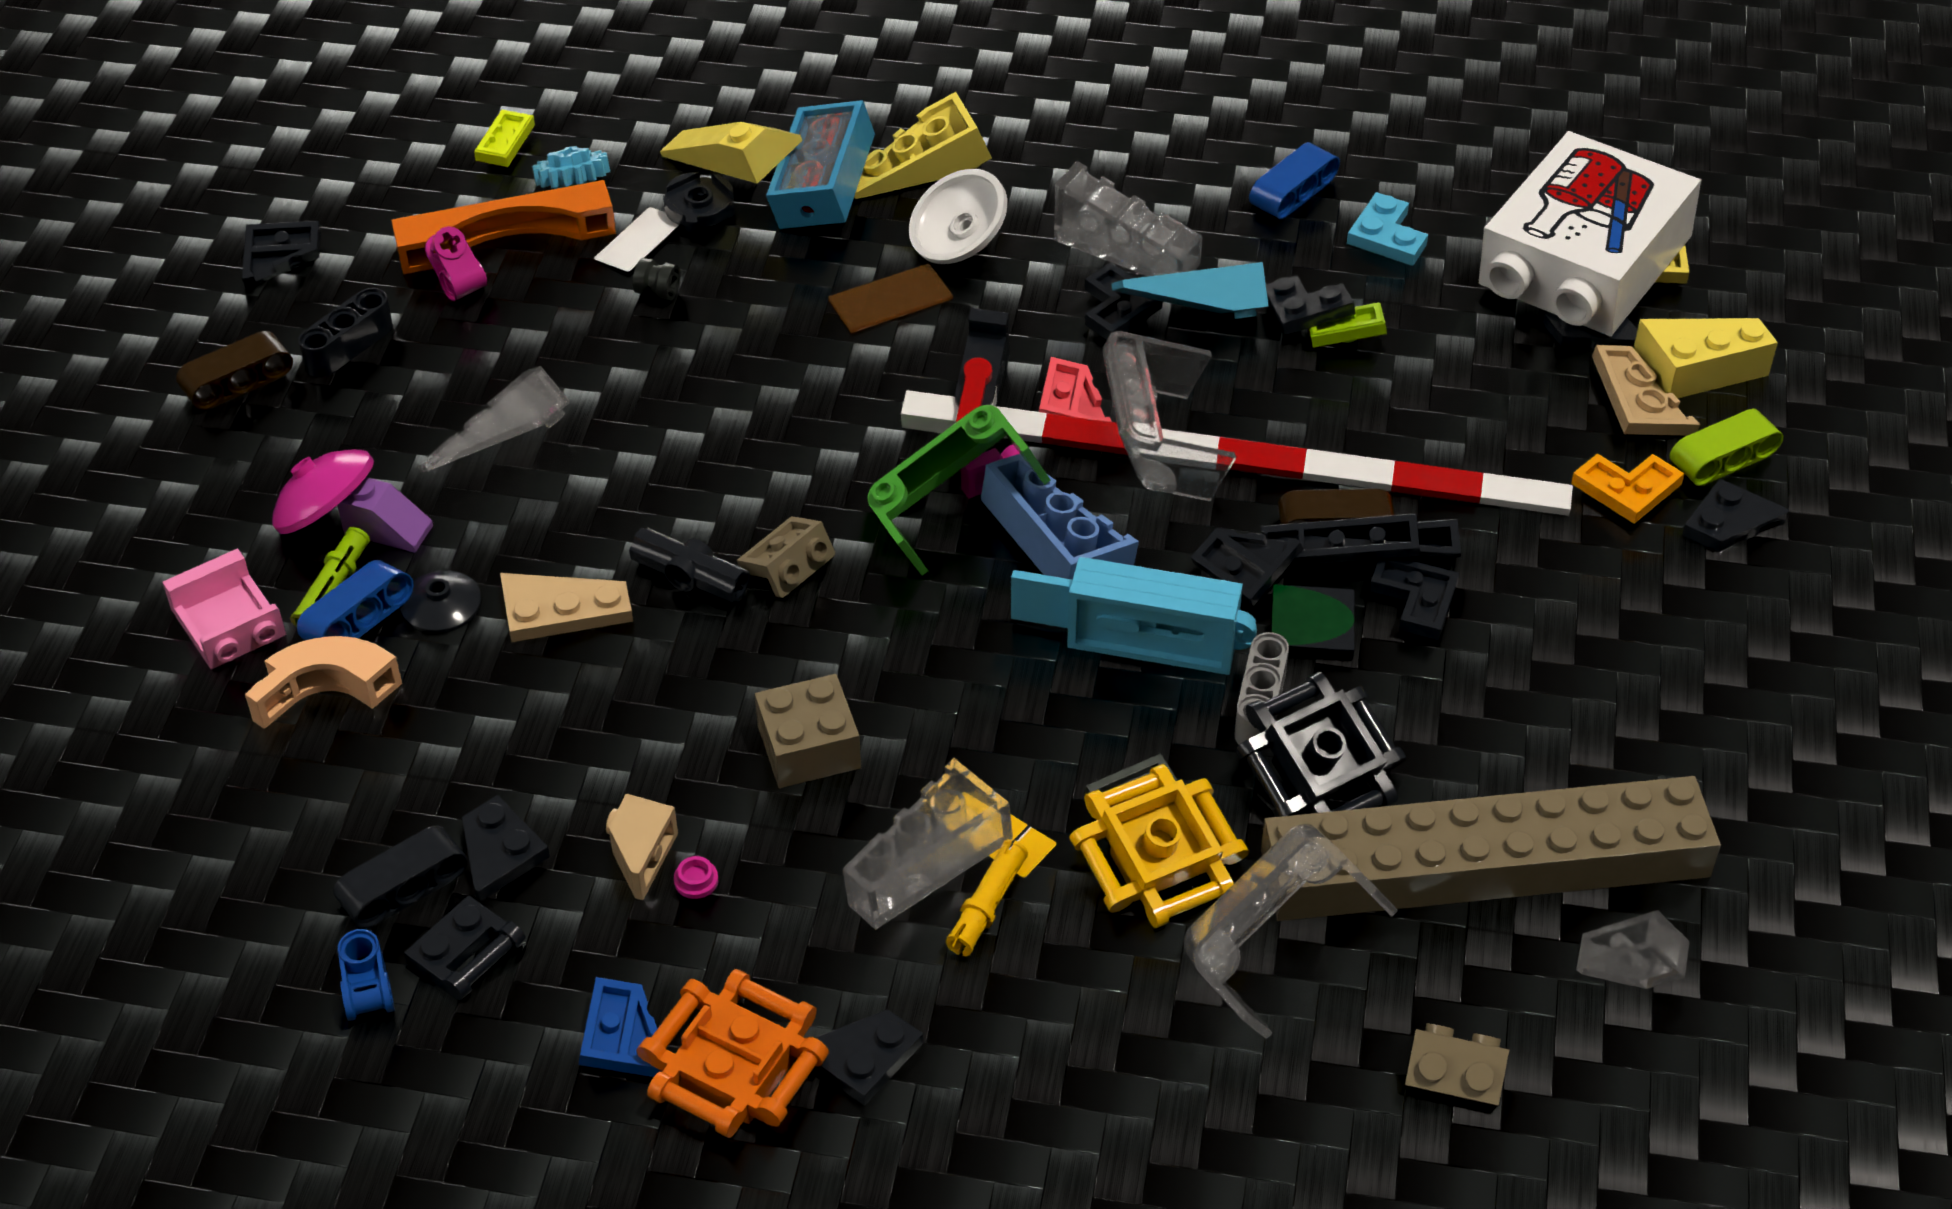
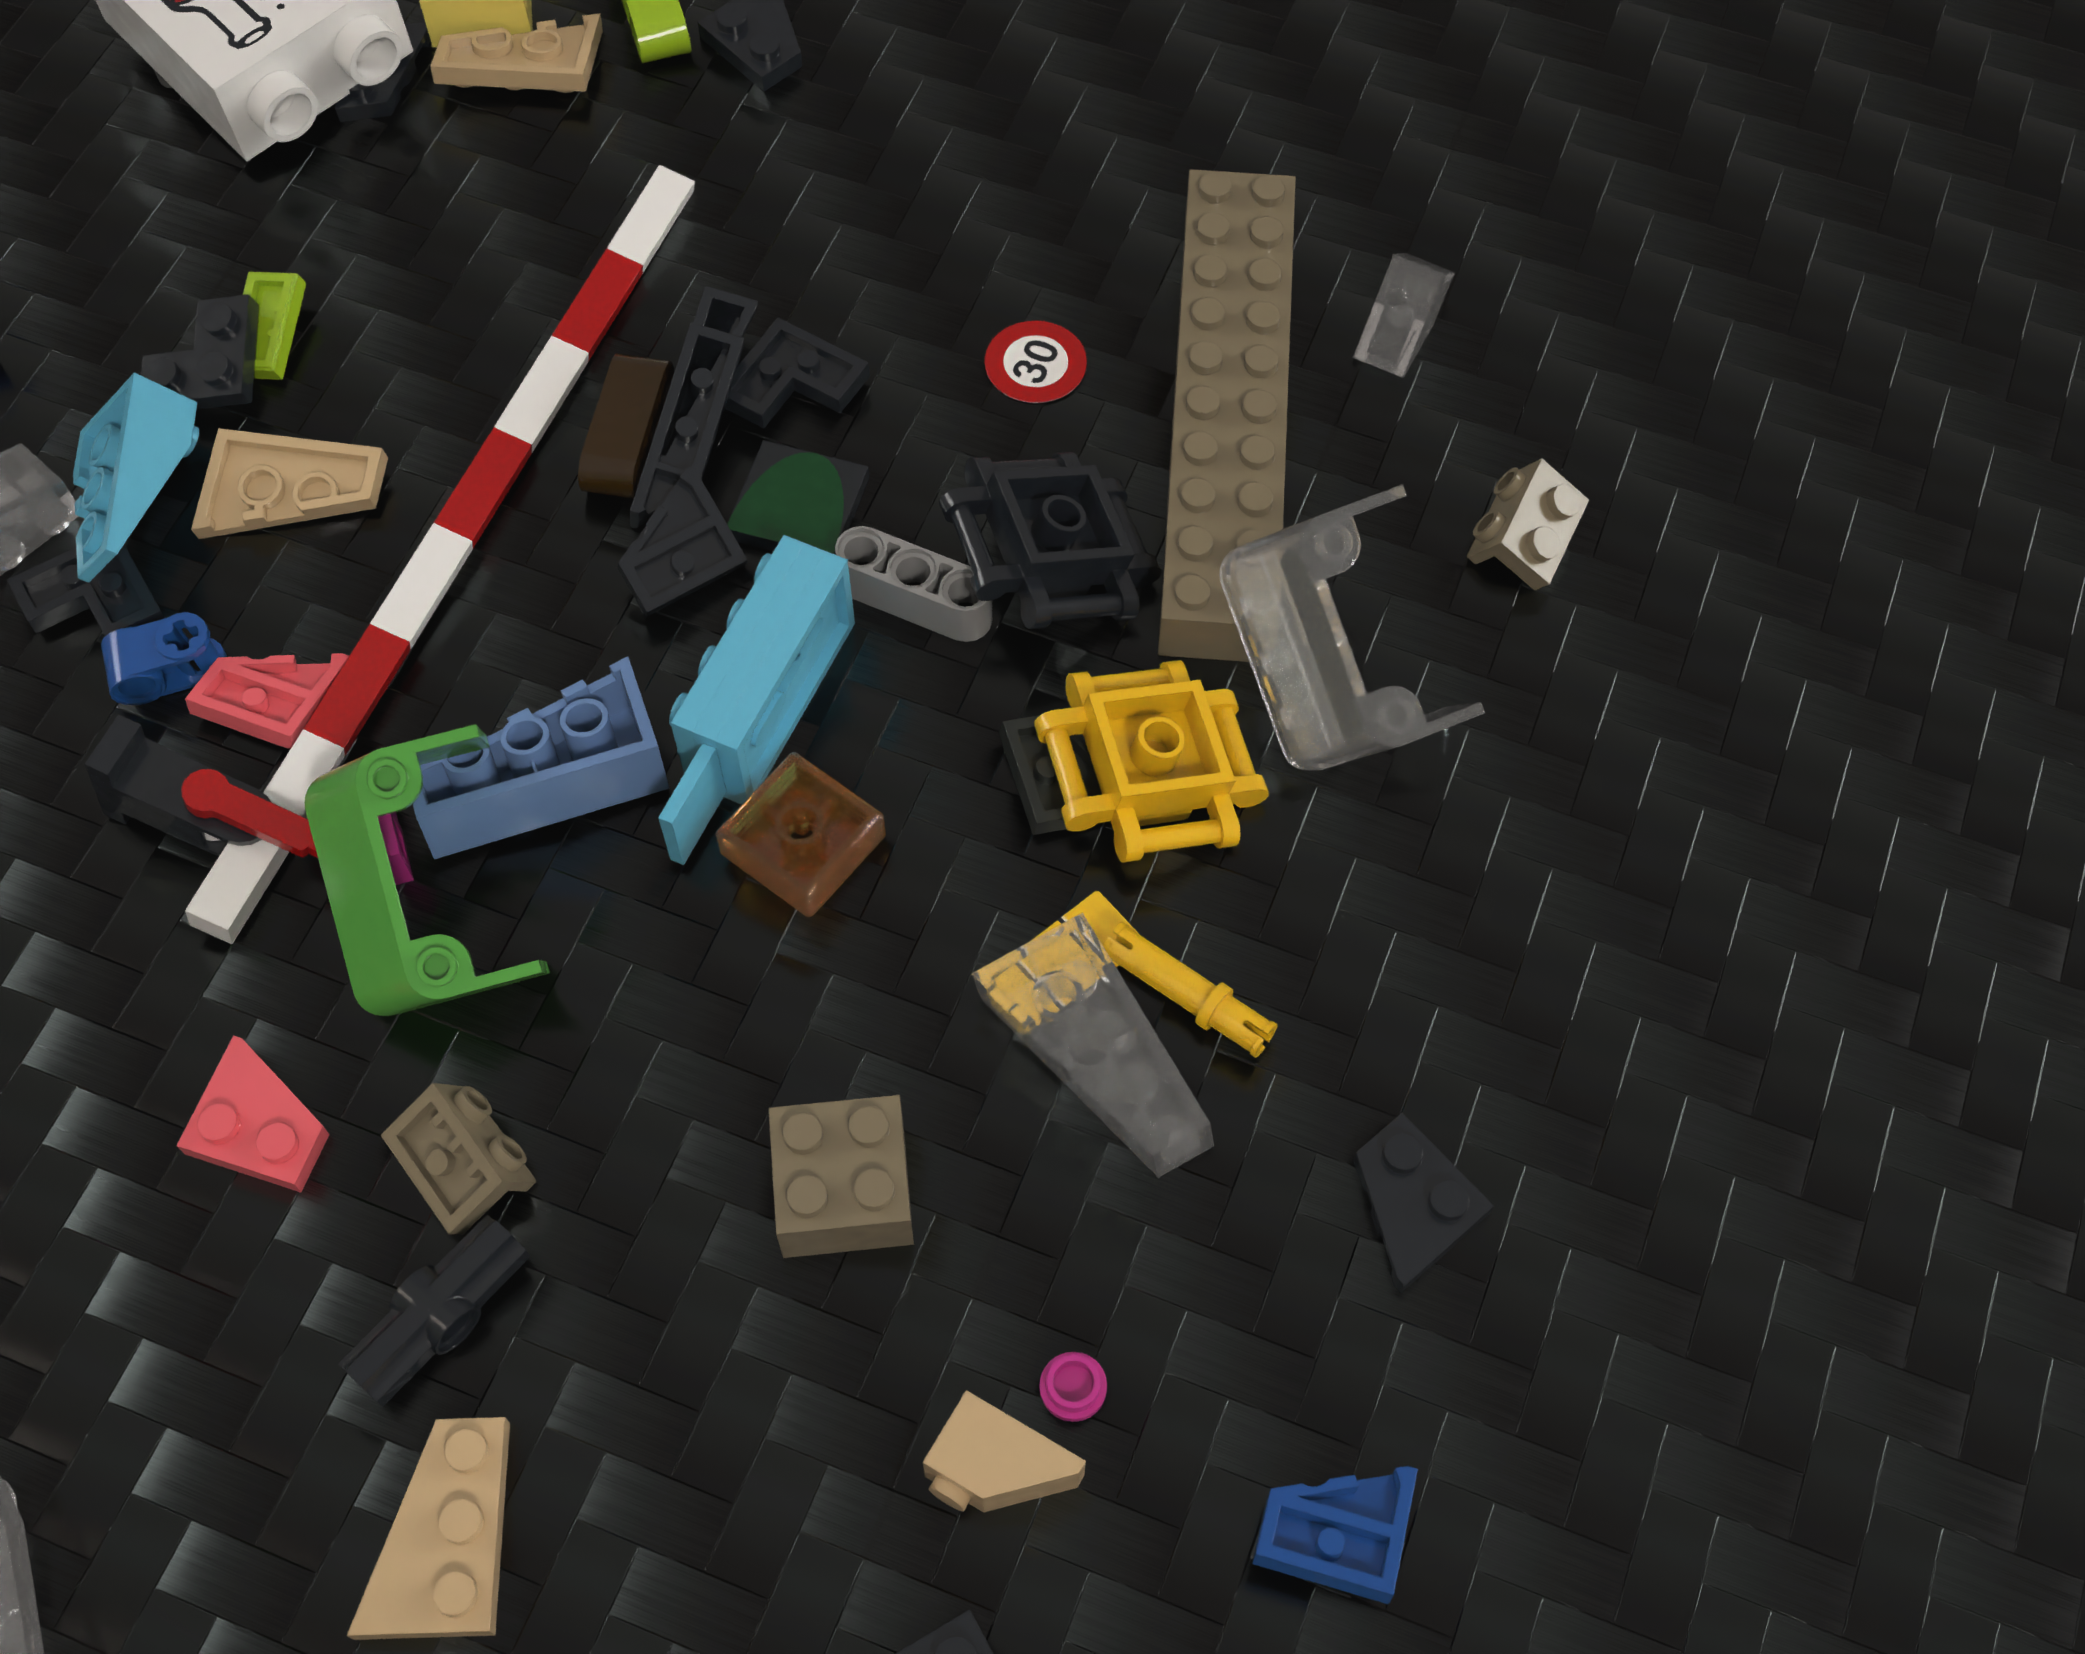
camera: 80 degrees left, 15 degrees up
orange brick [636,969,829,1138] -> none
clear windscreen [1102,331,1236,501] -> none
medium azure plate [1347,192,1428,266] -> none
light orange plate [1571,453,1685,524] -> none
none -> blue piece [101,612,227,705]
none -> coral wing [176,1035,330,1192]
none -> tan wing [191,428,388,539]
none -> clear orange brick [716,752,886,917]
none -> sticker [985,321,1087,403]

